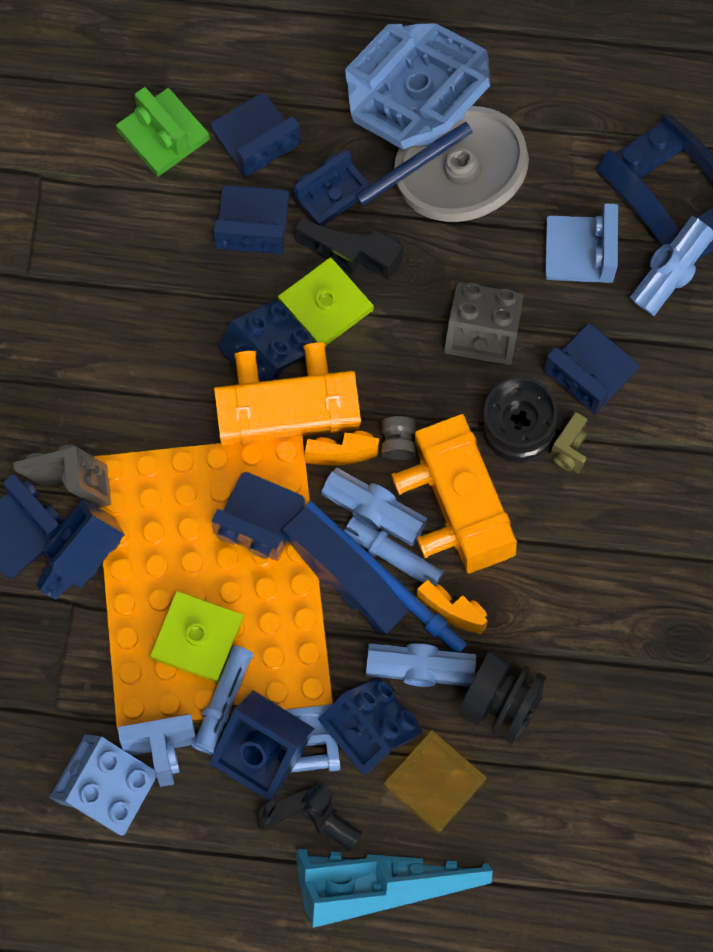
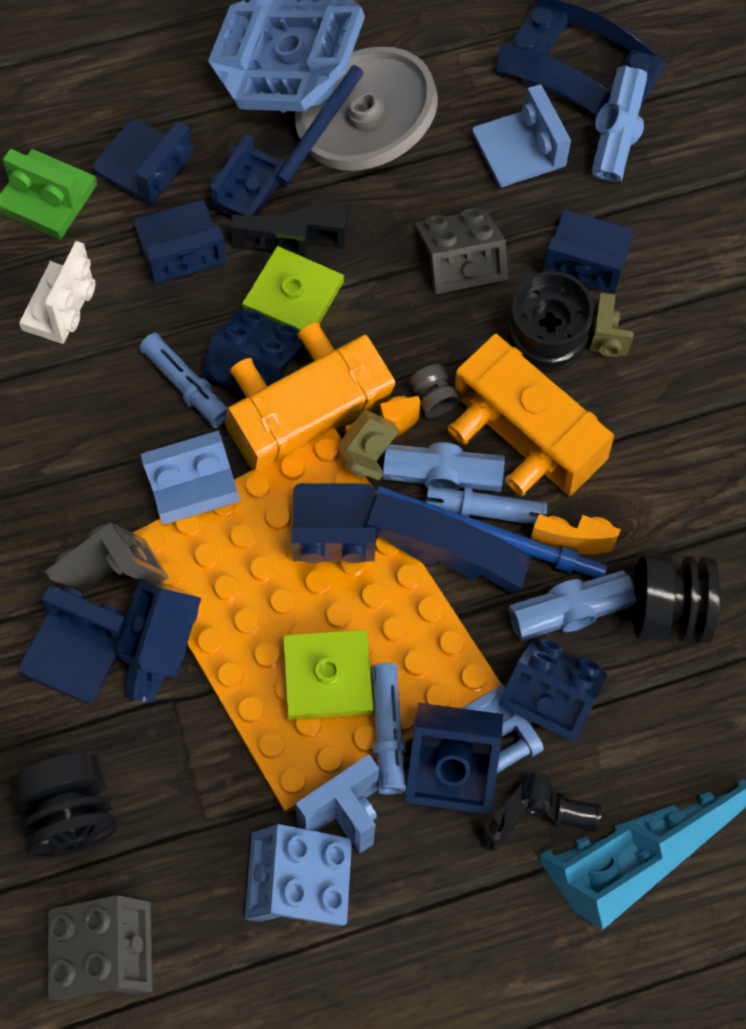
camera: 25 degrees left, 5 degrees down
clear yellow plate [384,730,487,835] -> none
none -> white bracket [19,241,95,344]
none -> medium blue pin [139,333,228,428]
none -> medium blue bracket [141,430,240,525]
none -> olive bracket [337,409,399,480]

